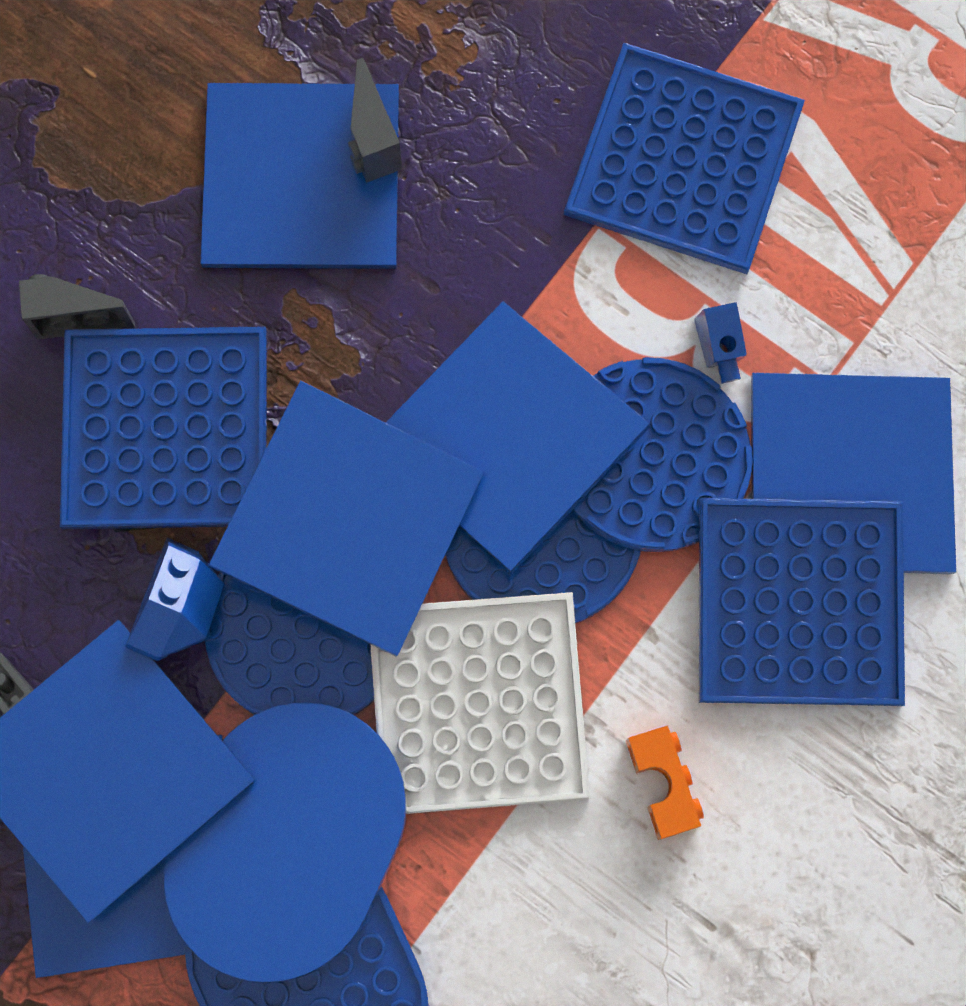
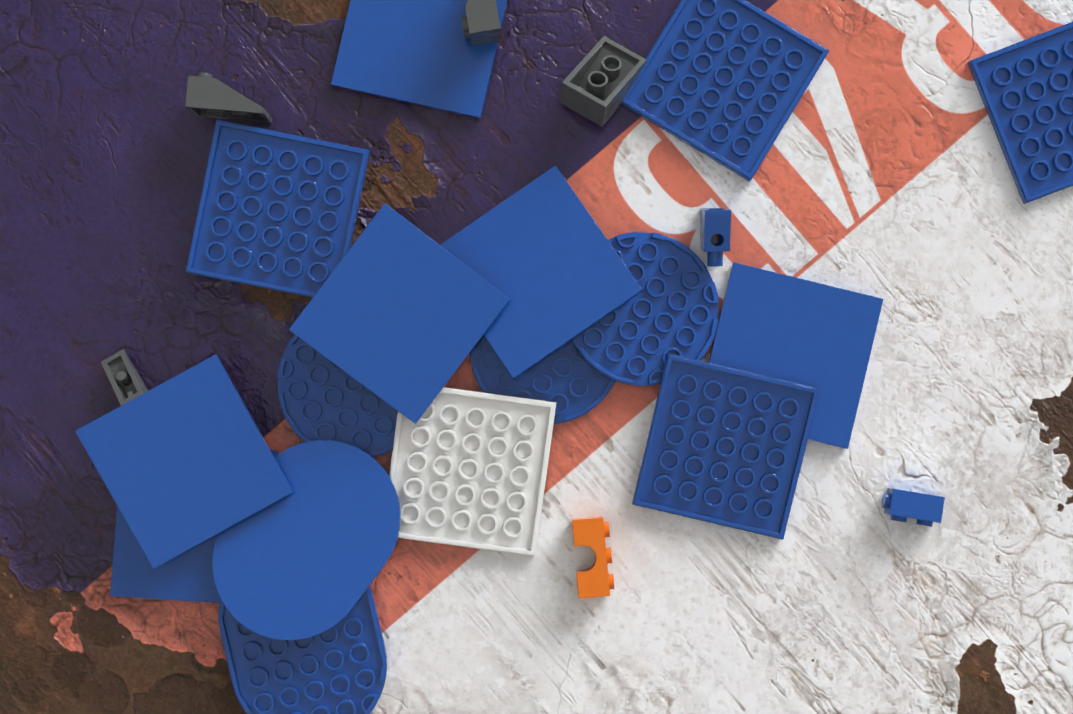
camera: 15 degrees right, 10 degrees up
blue wedge [125,538,224,661] -> none
none -> dark grey slope [559,36,647,127]

